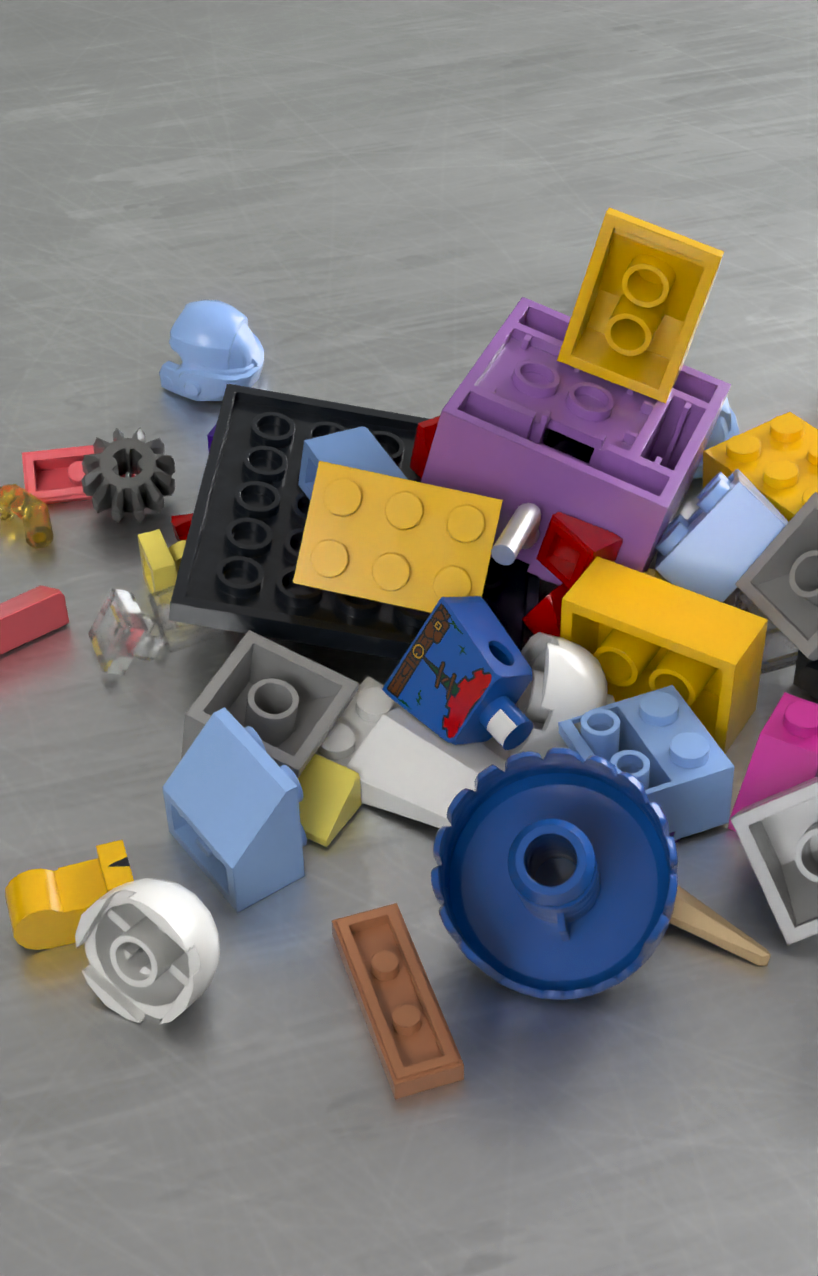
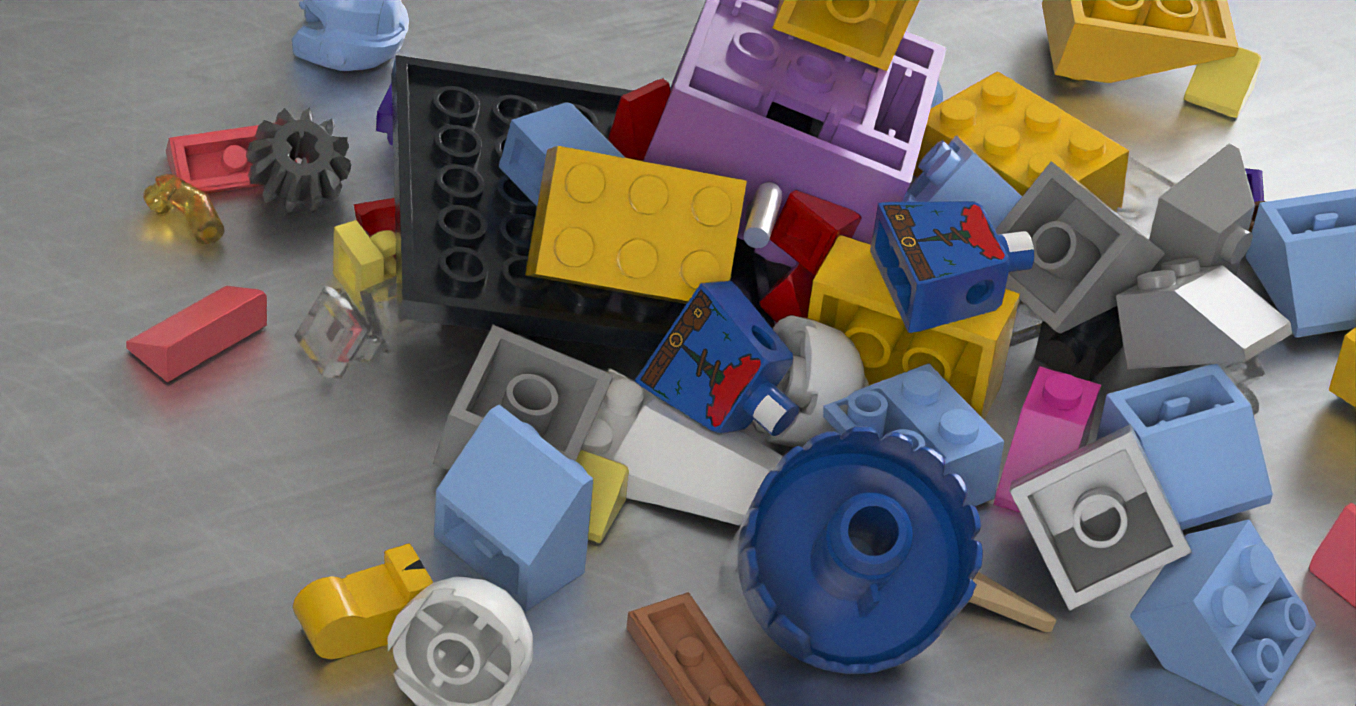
camera: 15 degrees left, 0 degrees up
none -> blue torso [870,201,1034,333]

